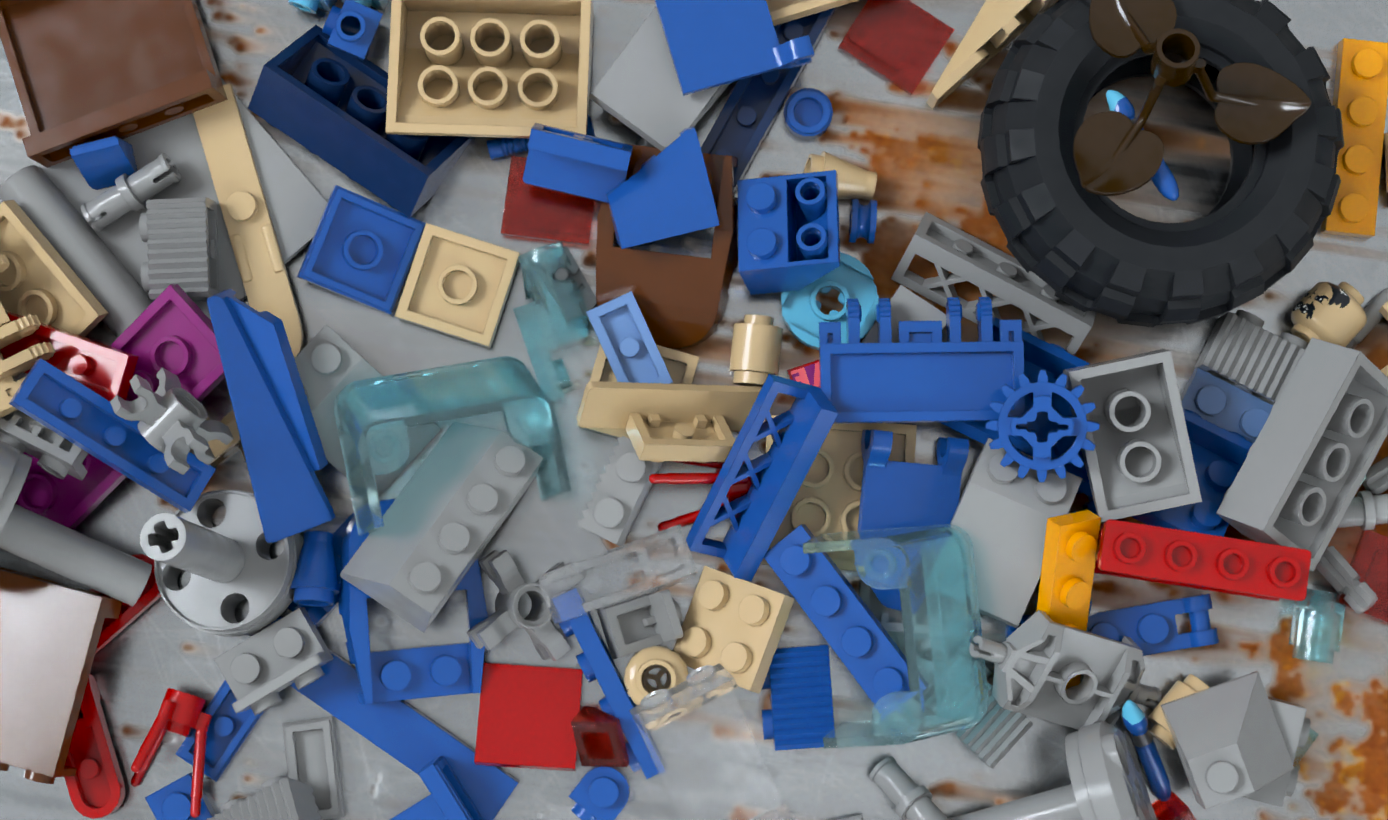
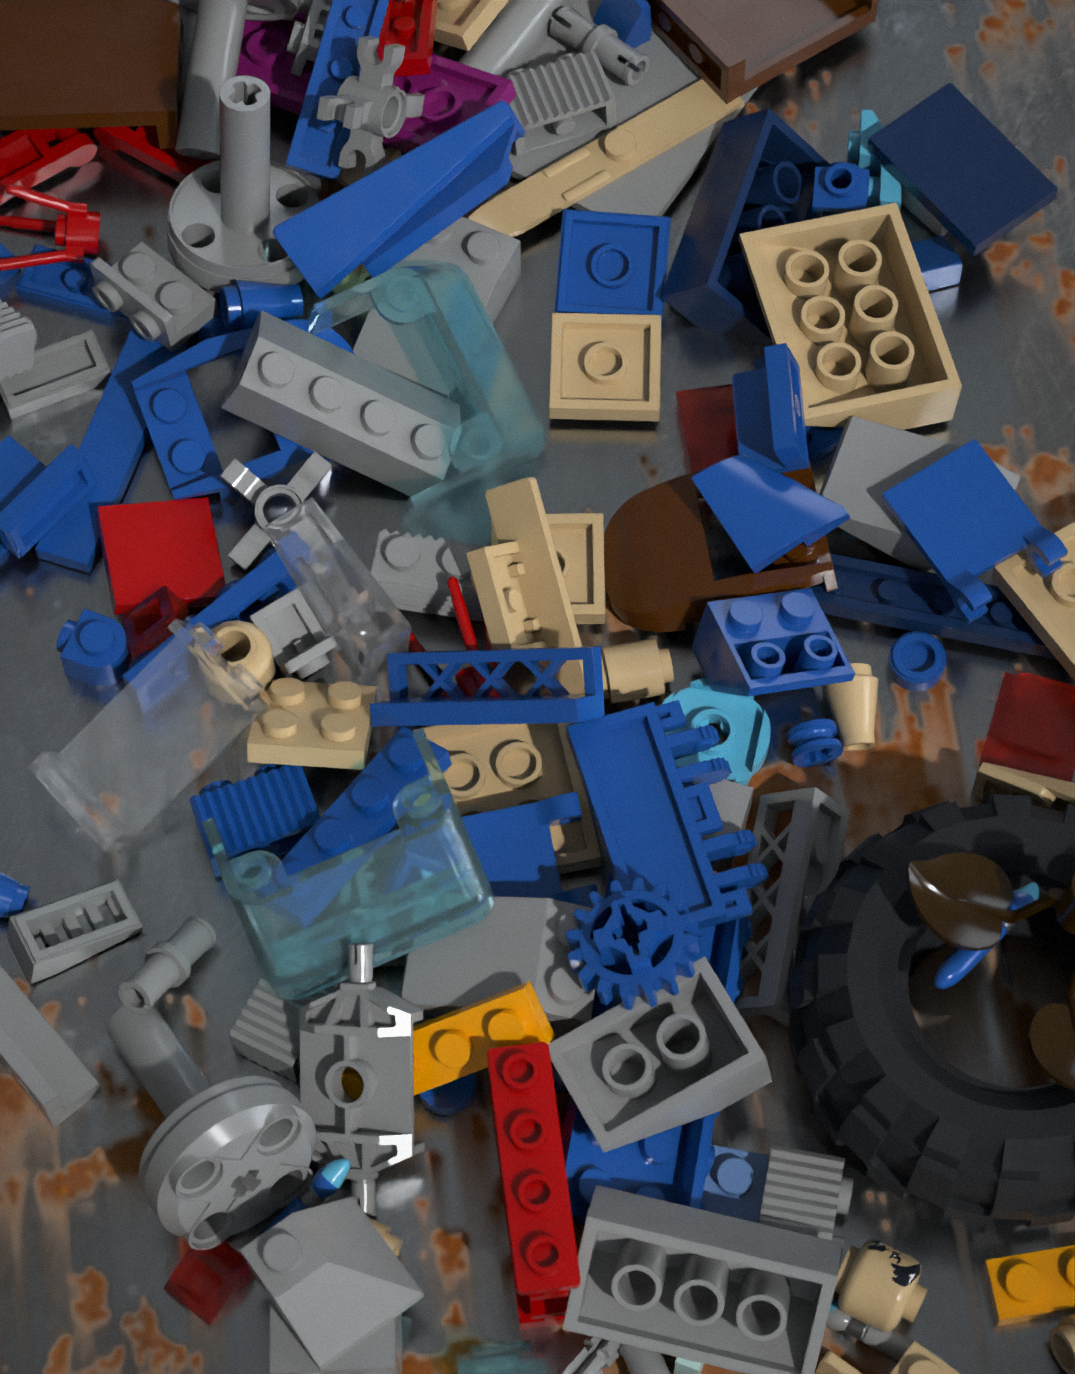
camera: 75 degrees right, 20 degrees down
clear light blue plate [513,242,597,407] -> none
medium blue plate [586,291,673,384] -> none
blue plate [1086,593,1219,656] -> none

